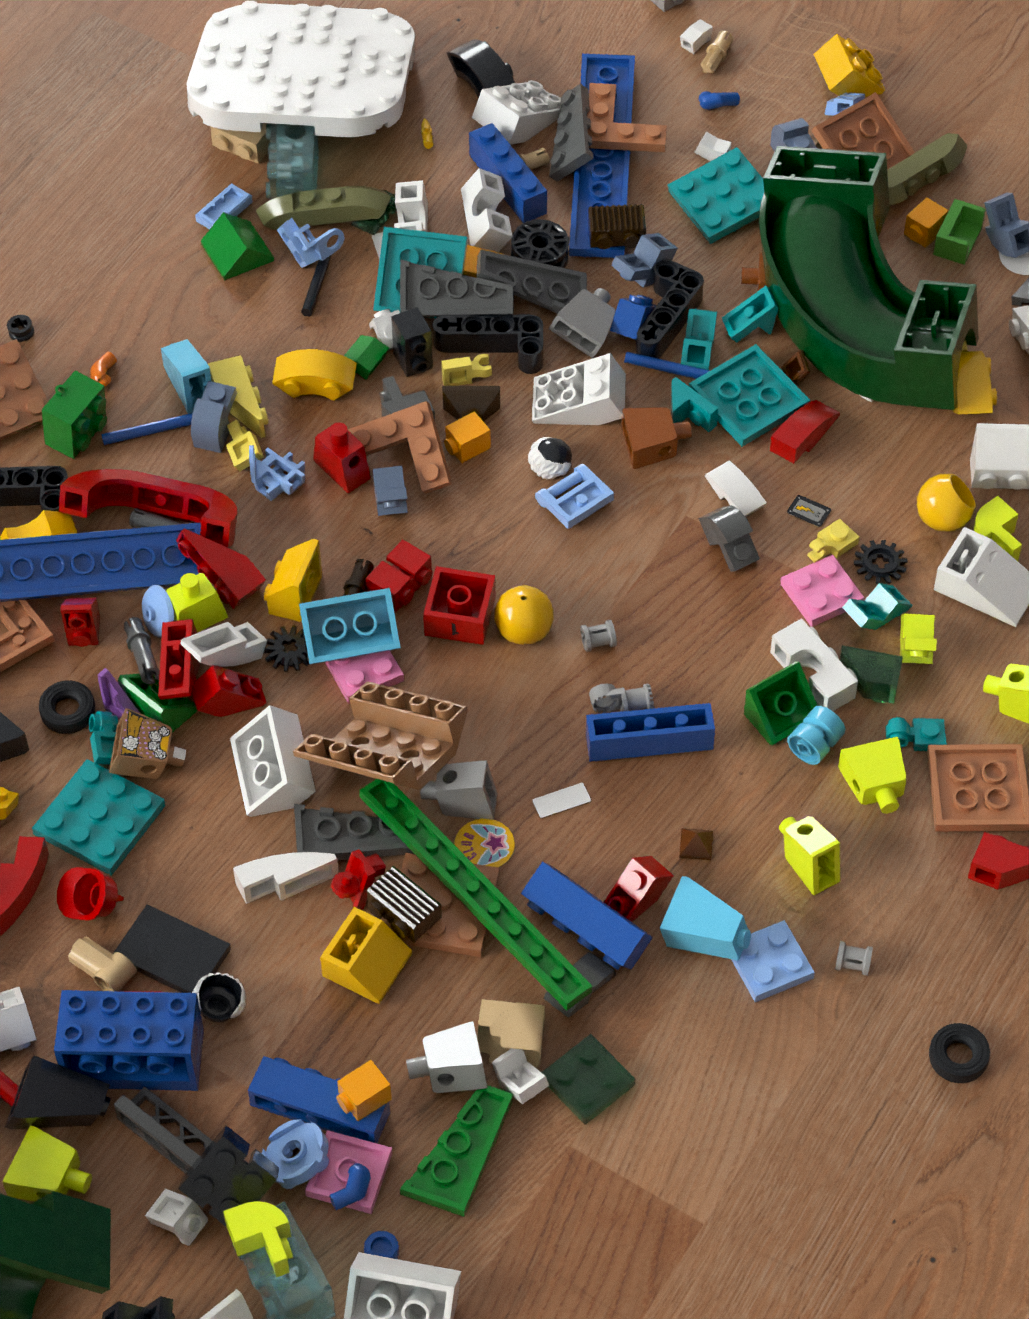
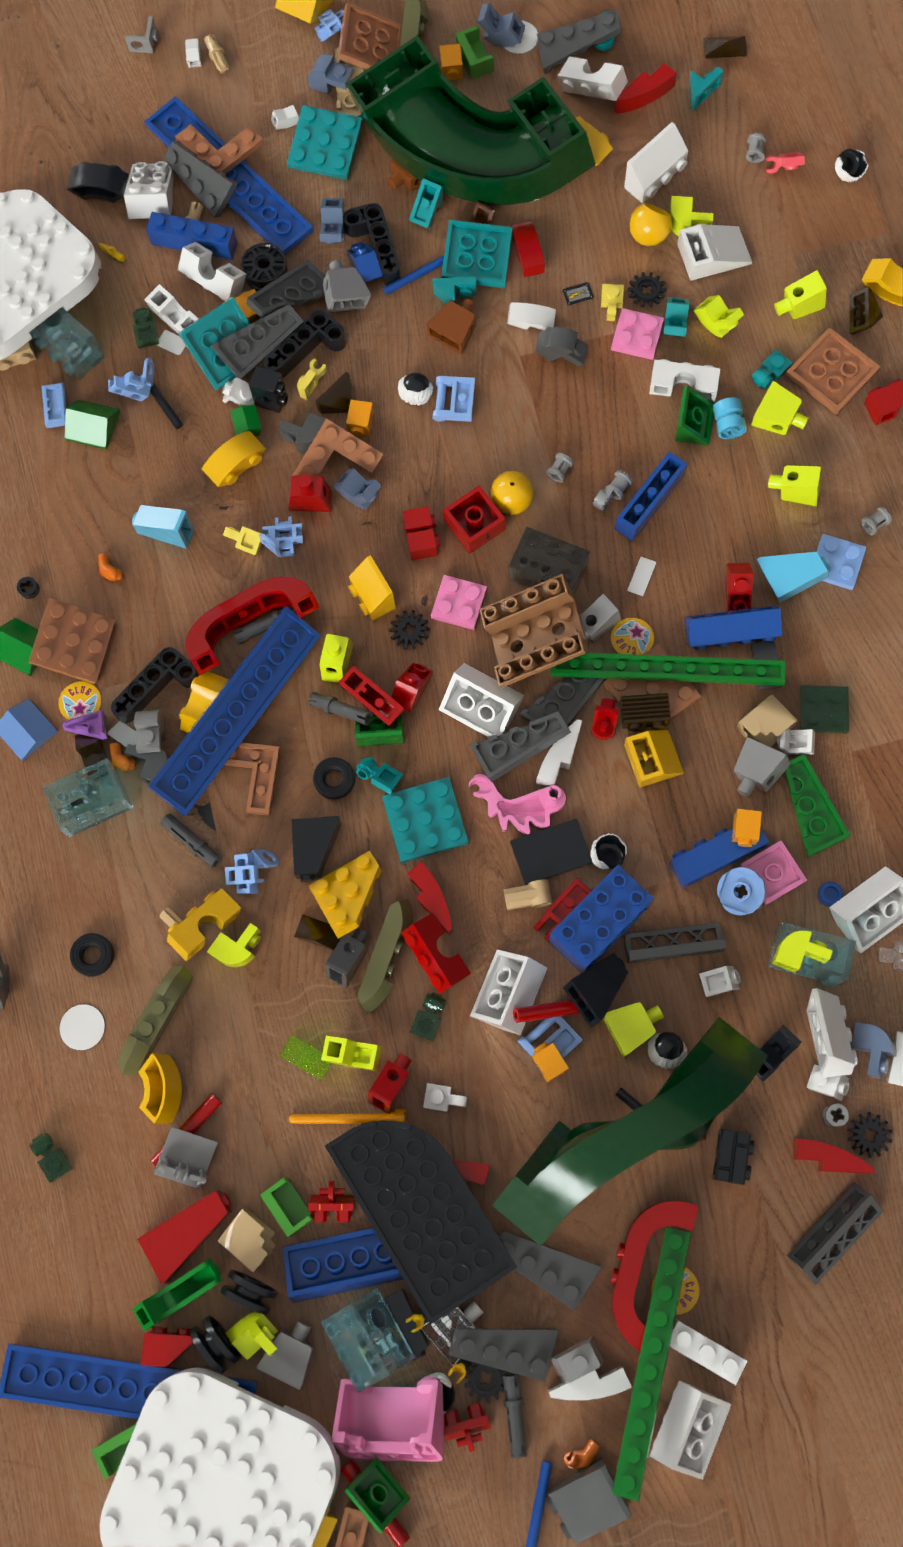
camera: 40 degrees left, 20 degrees up
green brick [42,370,108,459] -> none
red piece [57,867,124,921] -> none
red slope [60,598,100,647] -> none
medium lavender tile [98,668,140,720] -> none
blue bar [101,413,193,445] -> none
torso [109,708,186,779] -> none
light blue piece [142,585,174,638] -> none
red slope [176,528,266,609] -> none
black piece [178,1125,279,1226] -> none
white slope [180,622,267,667] -> none
sand blue brick [191,381,237,453] -> none
light yellow slope [208,355,268,438] -> none
olive brick [256,186,391,230] -> none
medium azure slope [299,588,401,665] -> none
blue arm [329,1163,371,1211] -> none
dark brown pin [343,559,374,596] -> none
white slope [532,353,626,425] -> none
dark brown brick [588,204,646,249] -> none
reddish brown slope [679,828,713,860] -> none
teal slope [681,308,718,370] -> none
blue arm [698,91,740,110] -> none
clear green slope [840,645,903,704] -> none
none -> dark grey wing [469,712,571,782]
none -> bright pink animal [469,774,566,835]
none -> clear smoke piece [509,527,590,596]

